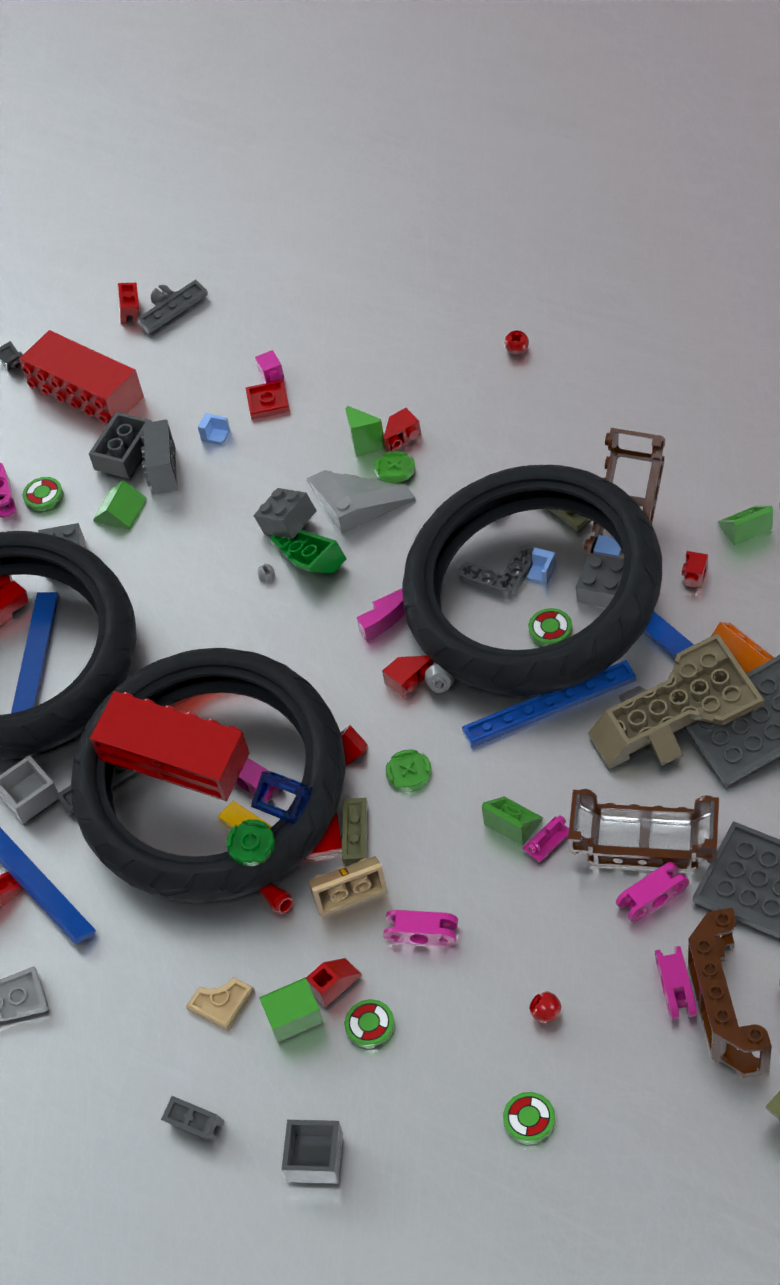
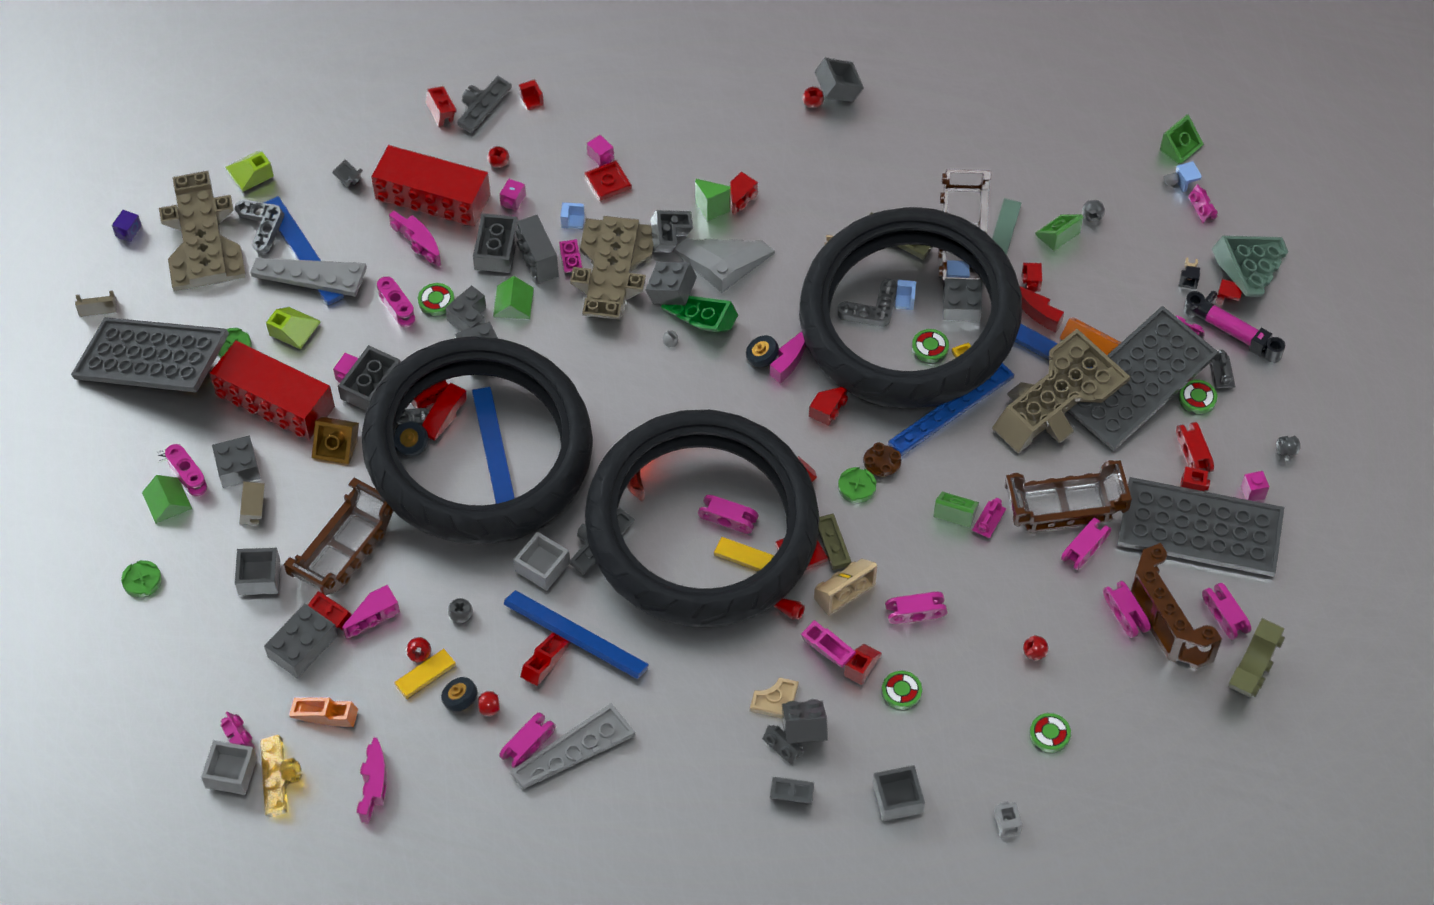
camera: 25 degrees left, 5 degrees up
red brick [89,691,250,801] -> none
green tile [226,820,275,866] -> none
clear blue tile [251,771,313,824] -> none
bright green slope [259,978,324,1043] -> none
bright green tile [374,451,415,483] -> none
light grey cone [424,664,455,693] -> none
none -> dark pink slope [389,211,441,267]
none -> dark grey brick [445,285,486,331]
none -> red piece [487,146,510,168]
none -> dark pink brick [499,179,526,211]
none -> red panel [519,79,544,110]
none -> dark pink slope [559,239,582,273]
none -> dark tan piece [570,216,654,319]
none -> dark grey brick [651,210,693,253]
none -> black wheel [746,335,779,367]
none -> dark grey hinge [762,725,804,765]
none -> dark grey piece [782,699,828,744]
none -> dark pink slope [801,620,856,667]
none -> dark grey piece [815,58,864,102]
none -> reddish brown dish [863,442,901,476]
none -> sand green tile [992,198,1022,255]
none -> light grey brick [994,802,1022,838]
none -> red slope [1020,286,1064,333]

